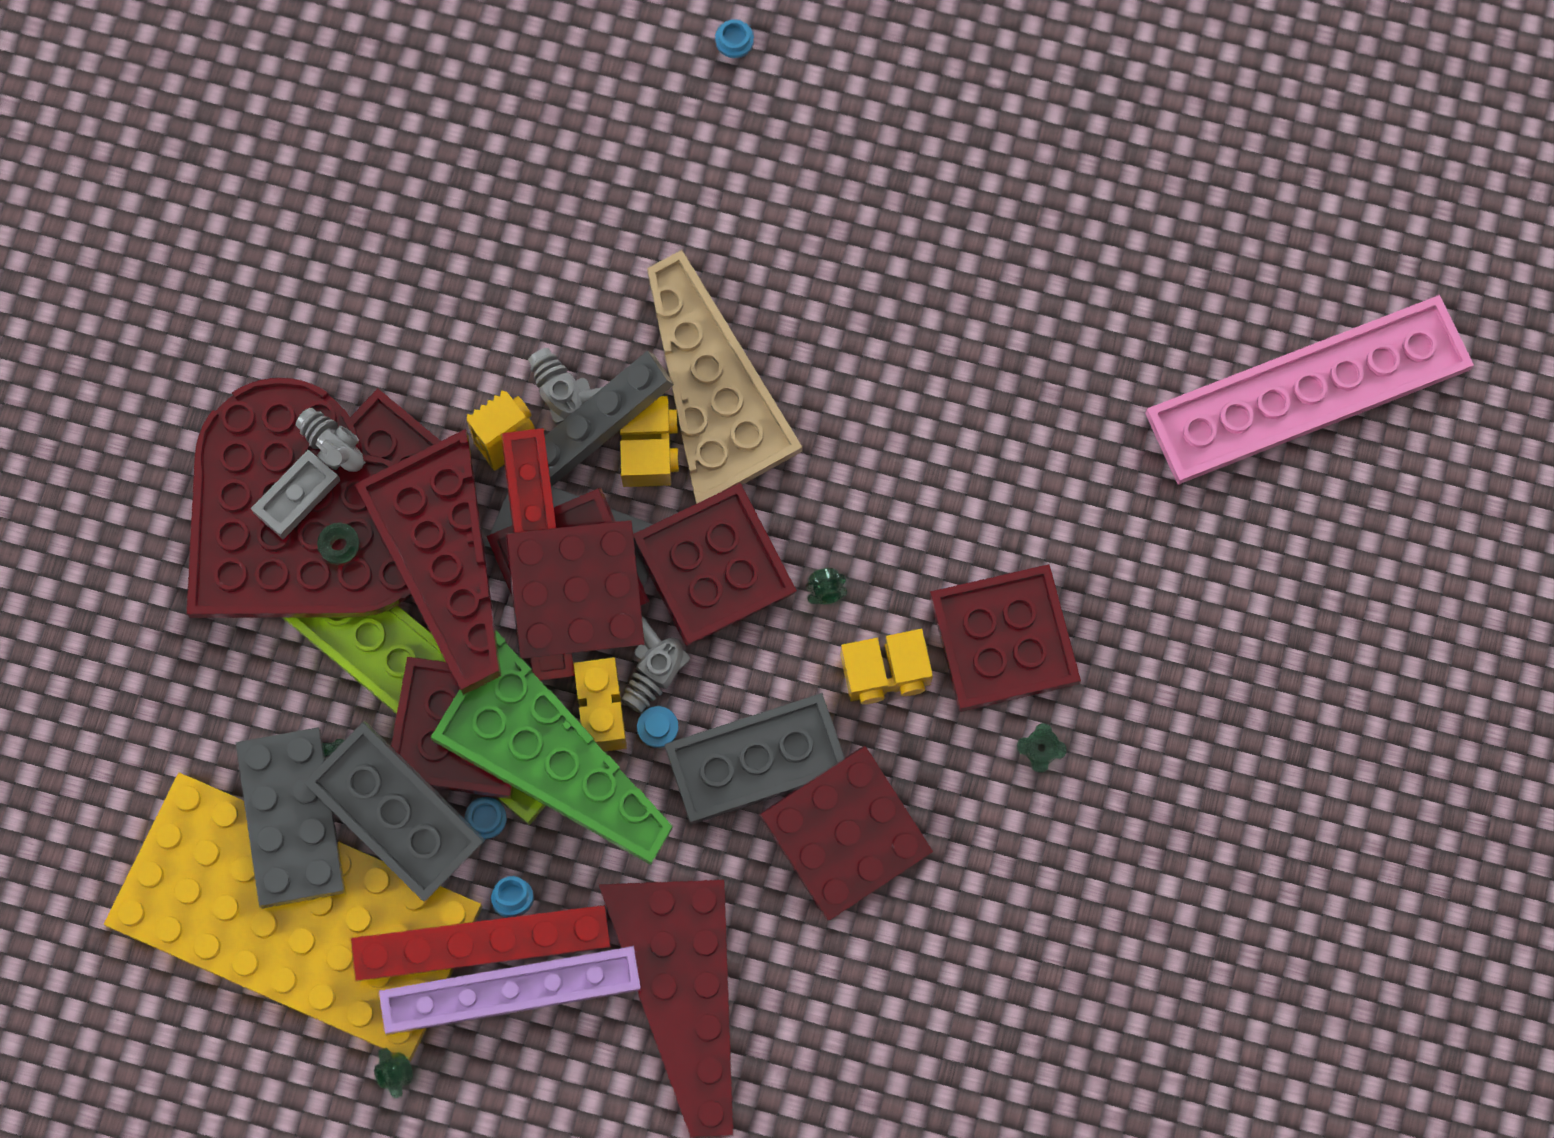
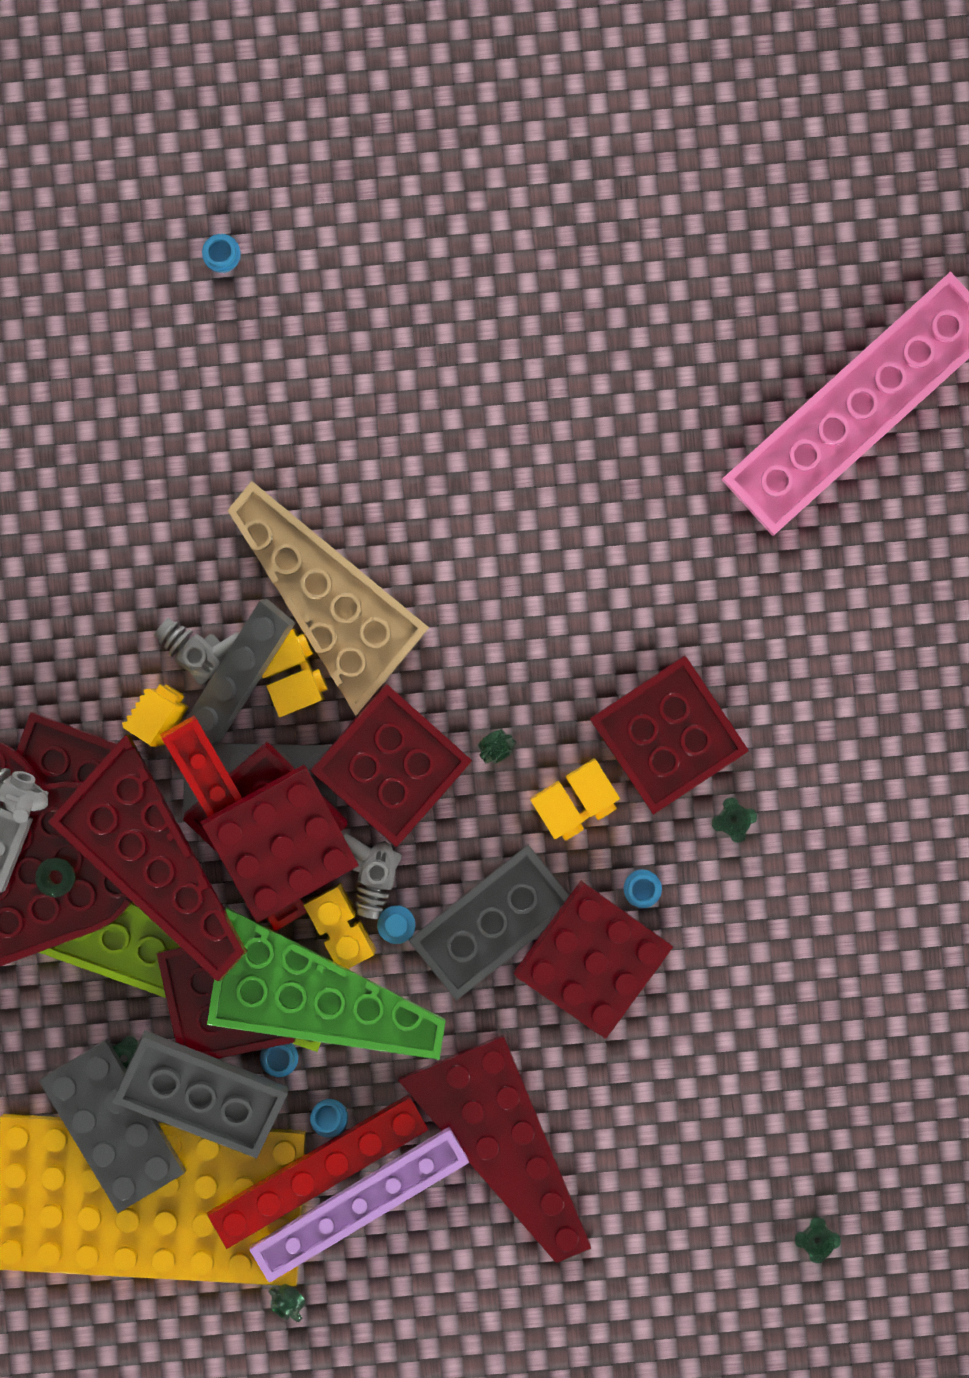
camera: 20 degrees left, 15 degrees up
none -> dark azure plate [623,869,662,908]

